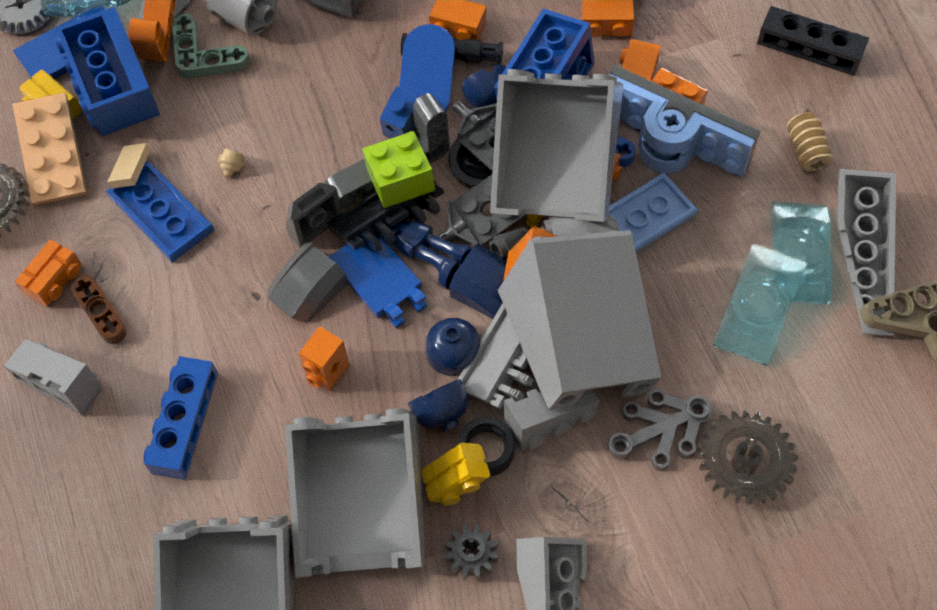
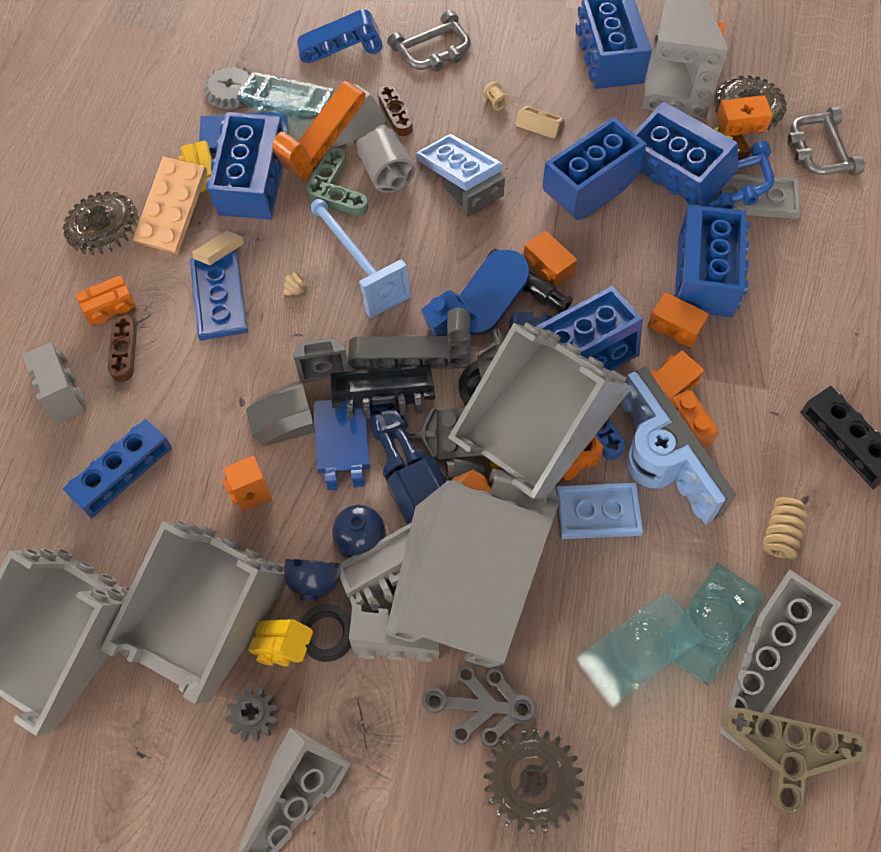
camera: 30 degrees right, 0 degrees up
lime brick [362,131,435,208] -> none
none -> light blue tile [311,199,411,319]

